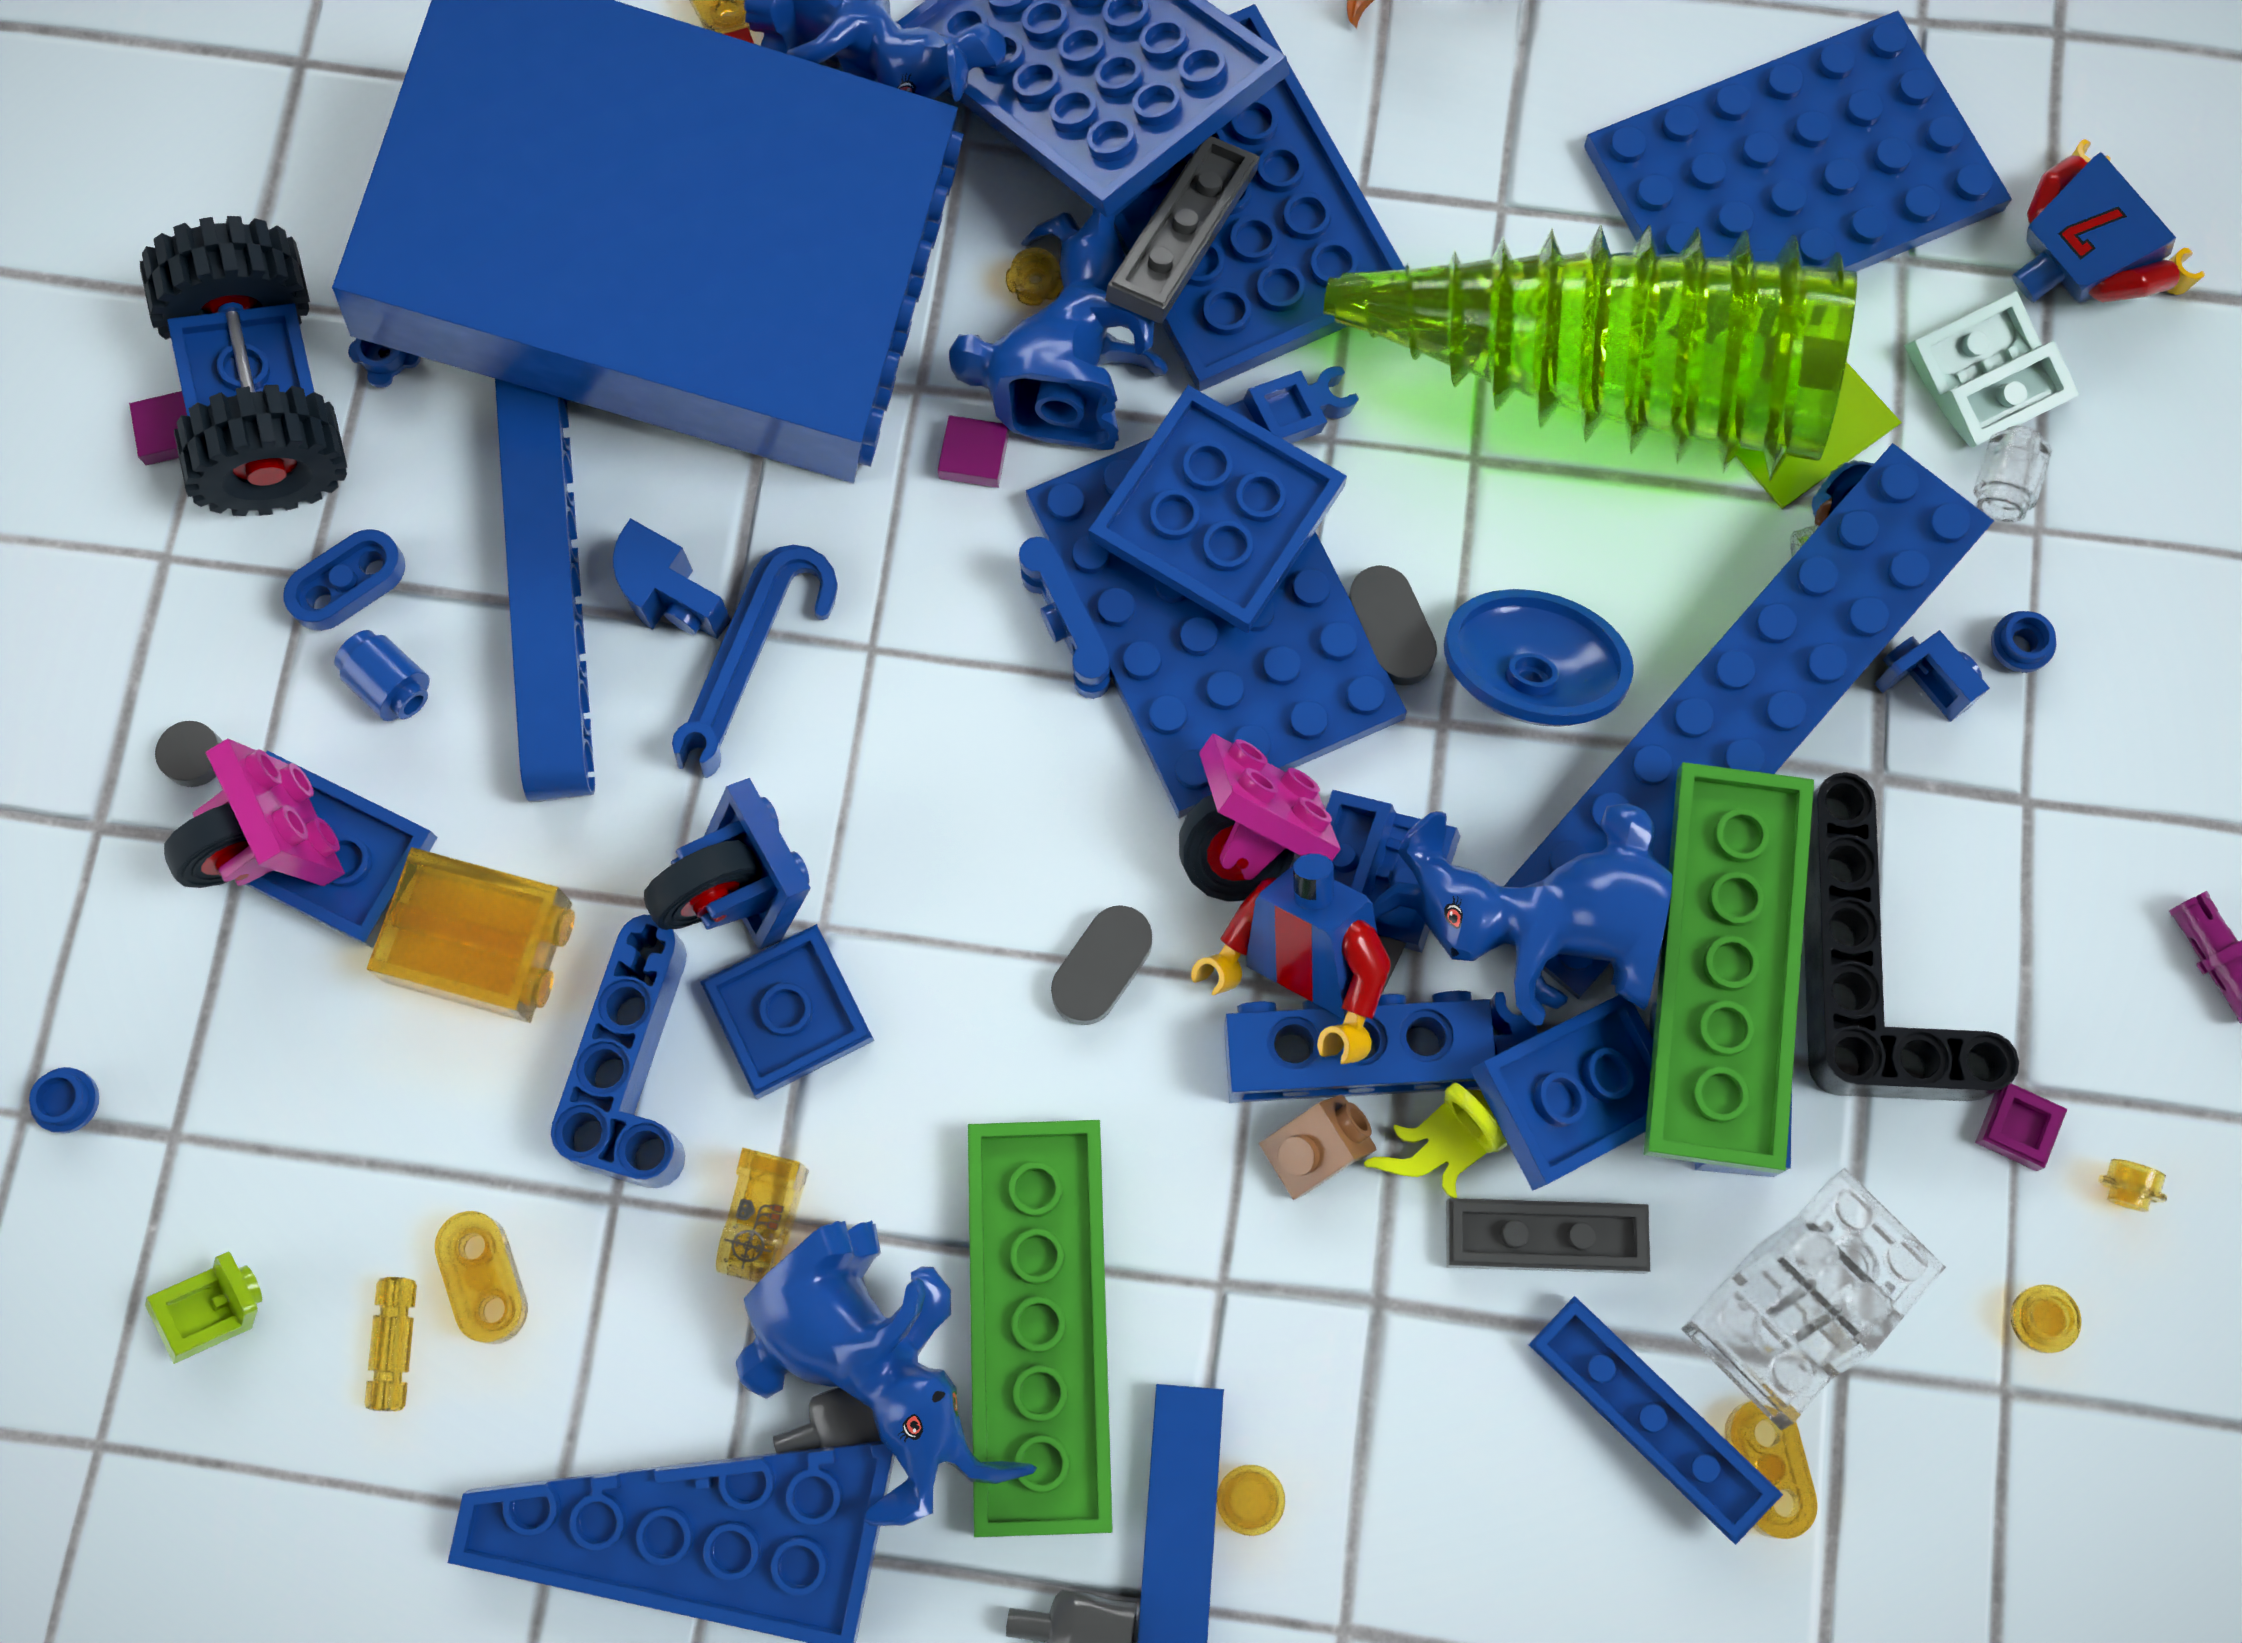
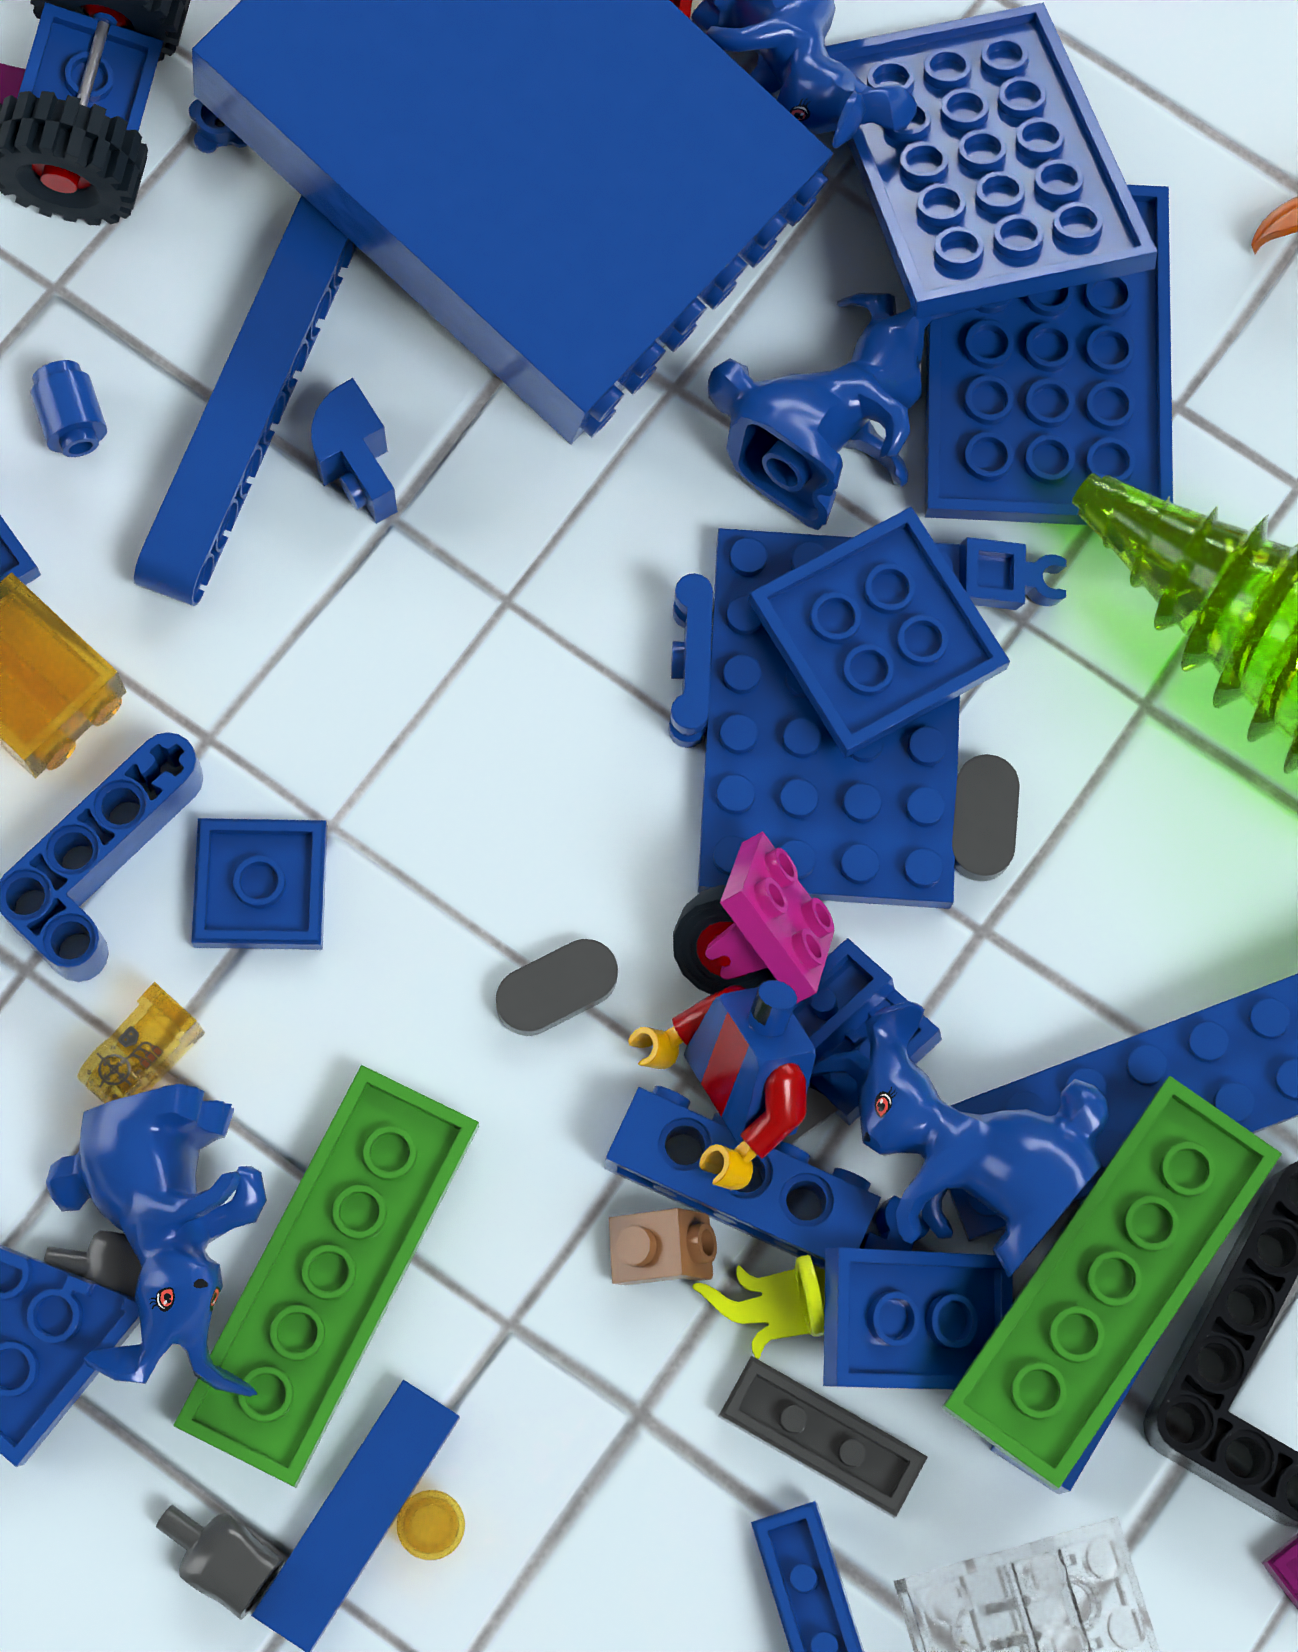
camera: 20 degrees right, 0 degrees up
blue plate [283,529,405,631] -> none
blue plate [644,778,811,950] -> none
blue piece [672,544,838,778] -> none
magenta tile [938,415,1009,488] -> none
clear yellow plate [1006,247,1063,306] -> none
dark grey tile [1105,136,1260,324] -> none
blue dish [1443,589,1634,727] -> none

